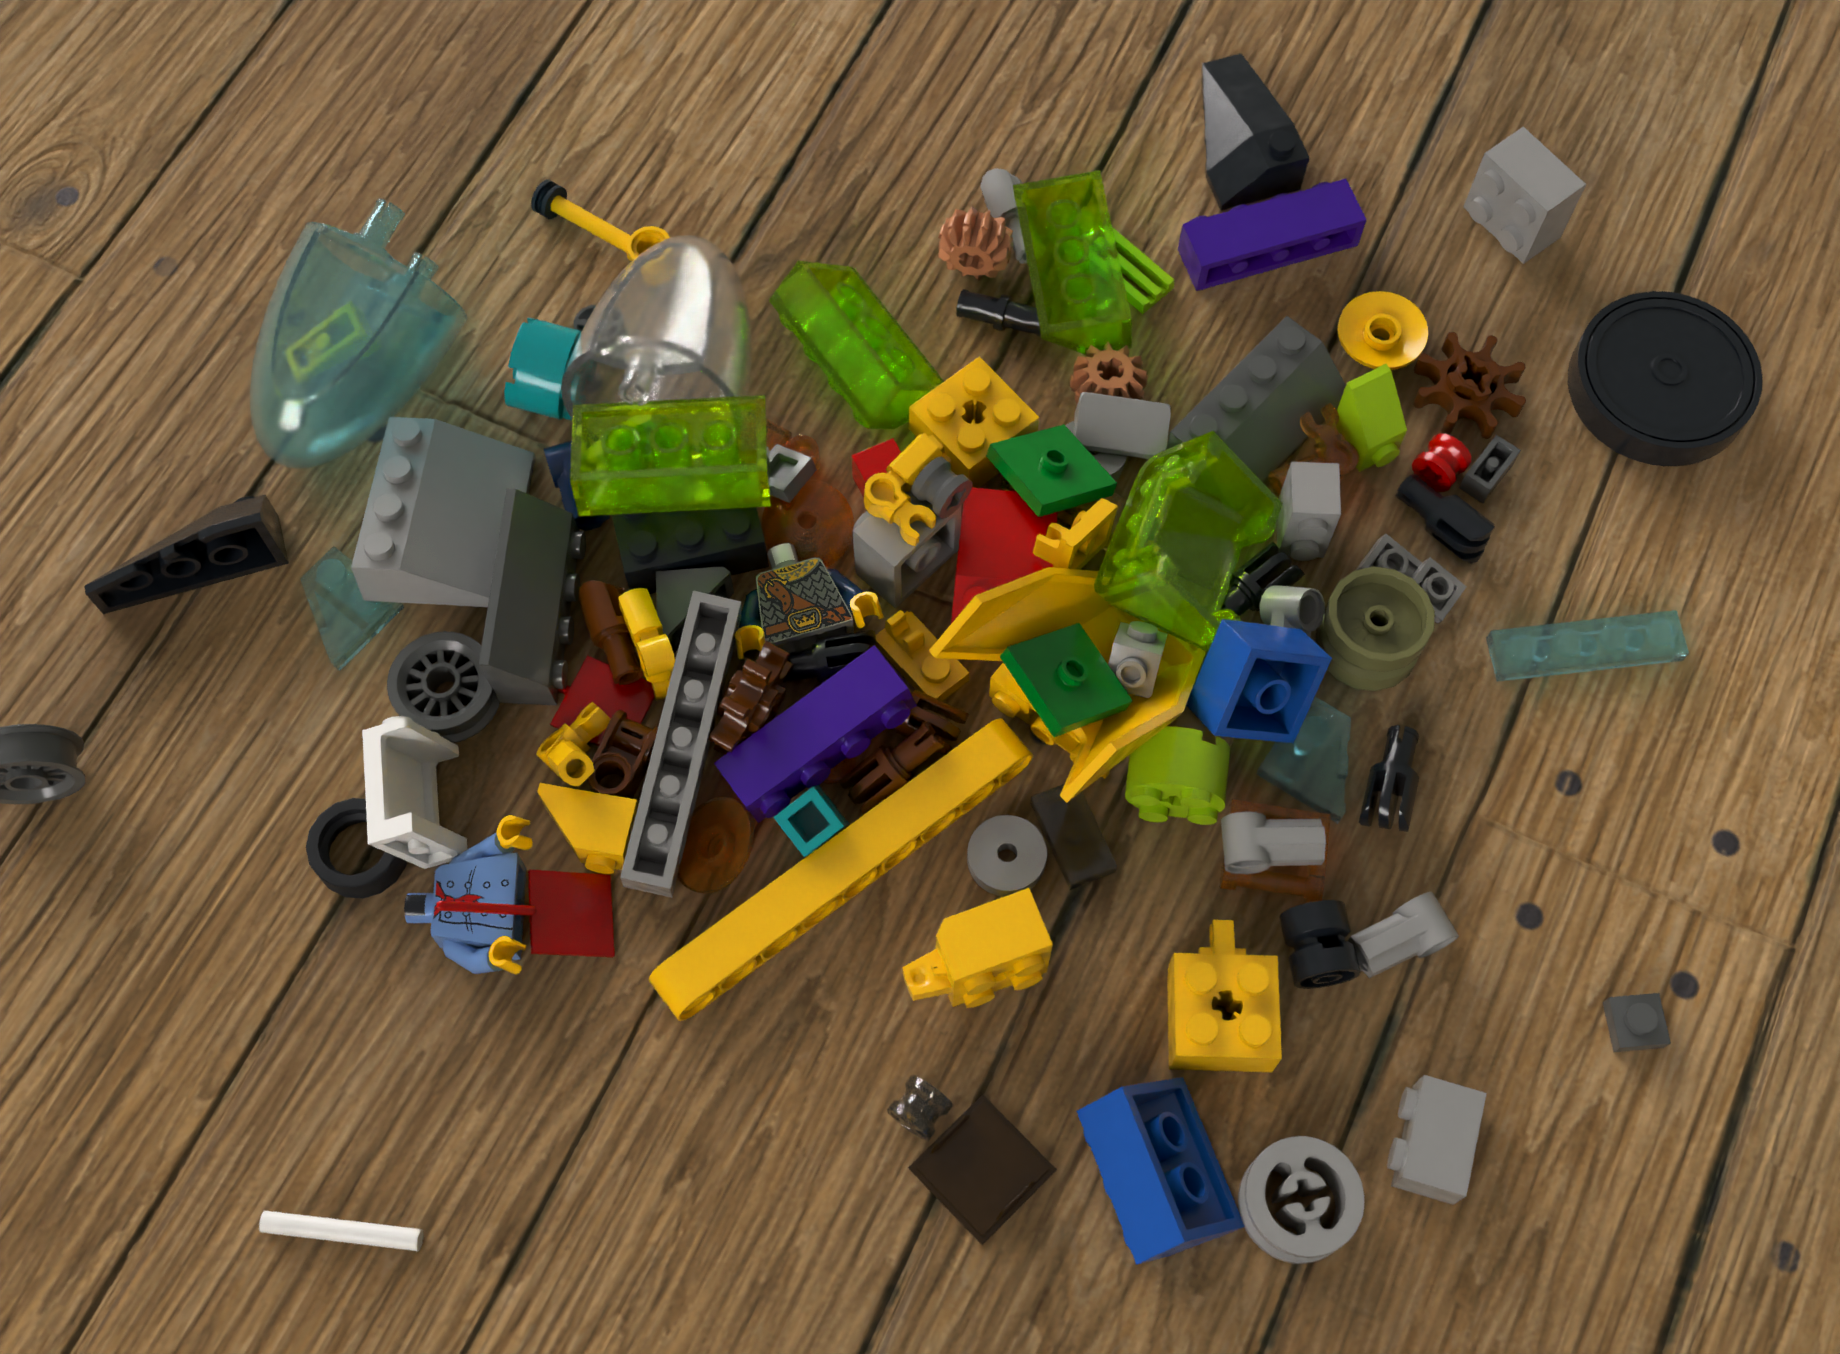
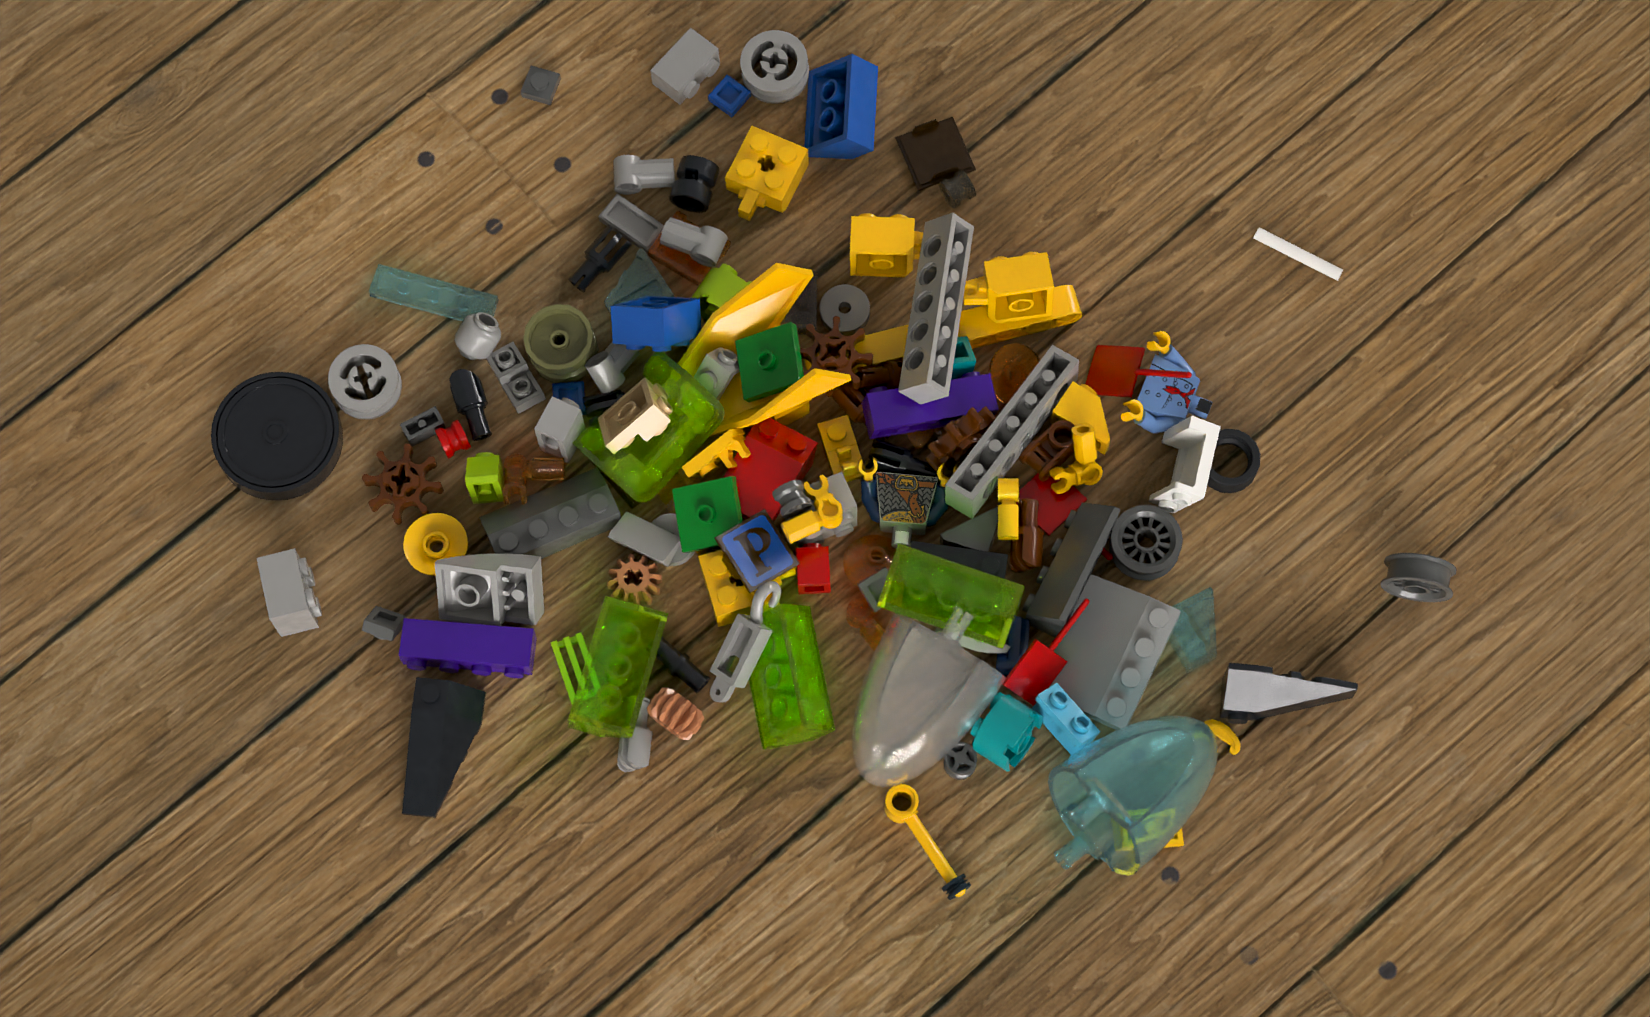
camera: 155 degrees left, 5 degrees up
none -> light grey wheel [328,344,402,419]
none -> dark grey plate [362,606,406,641]
none -> light grey slope [435,554,544,626]
none -> light grey head [454,312,501,360]
none -> blue tile [552,381,586,415]
none -> light grey tile [598,193,664,254]
none -> tan plate [598,377,674,454]
none -> blue tile [708,74,751,118]
none -> light grey piece [710,581,781,703]
none -> piece [714,509,800,593]
none -> reddish brown gear [800,316,873,397]
none -> light grey brick [898,213,974,404]
none -> yellow hinge [963,252,1054,323]
none -> red piece [1002,598,1090,706]
none -> medium azure bracket [1031,683,1101,758]
none -> yellow piece [1192,719,1241,755]

